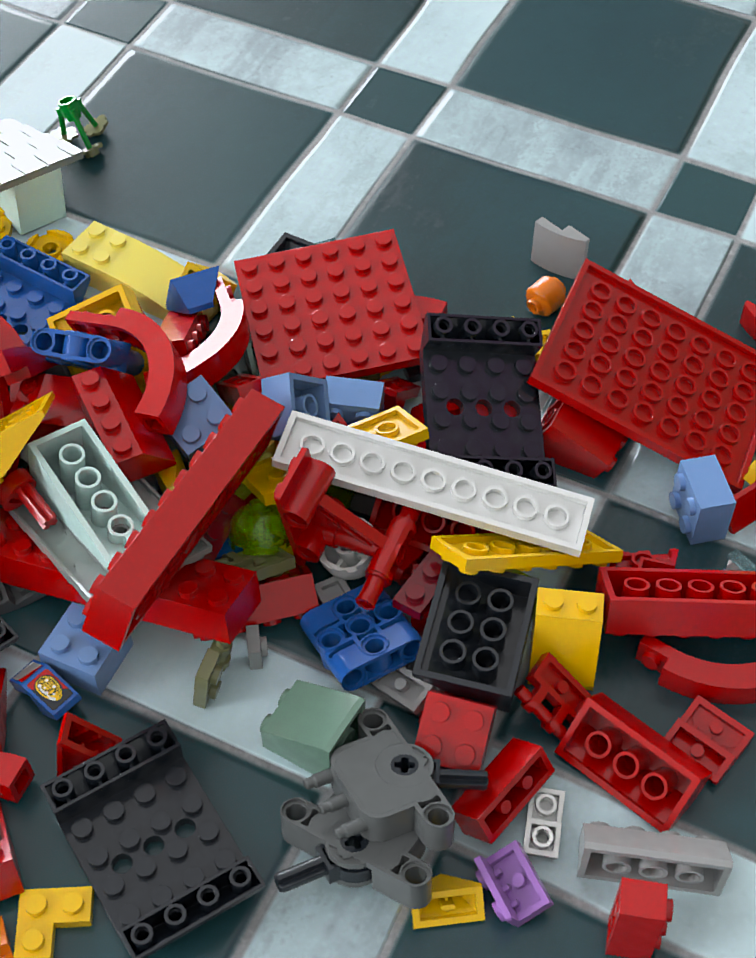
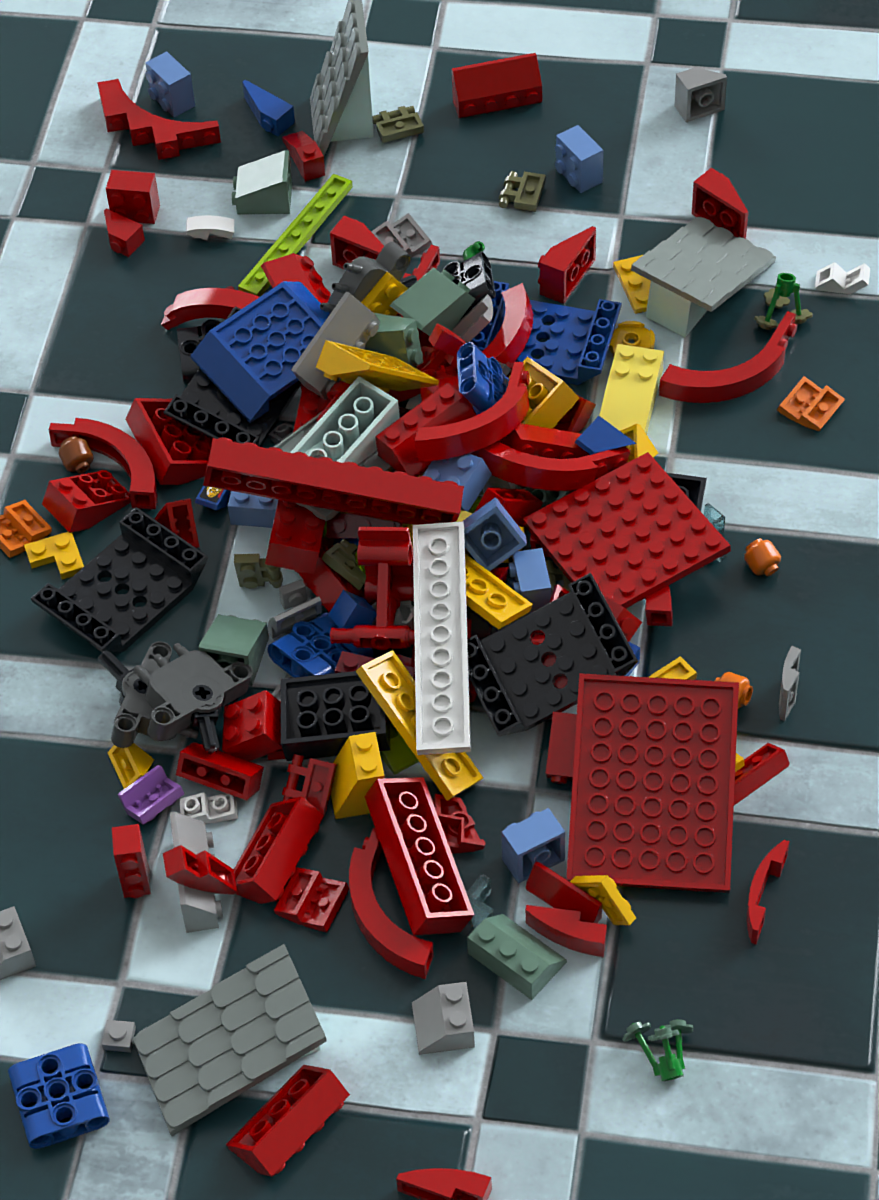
camera: 75 degrees right, 0 degrees up
none -> red slope [163,845,238,895]
none -> light grey slope [268,596,322,639]
none -> blue piece [328,590,377,628]
none -> red arch [659,311,798,403]
none -> orange head [744,538,781,577]
none -> orange slope [777,376,845,431]
none -> white slope [815,262,870,294]

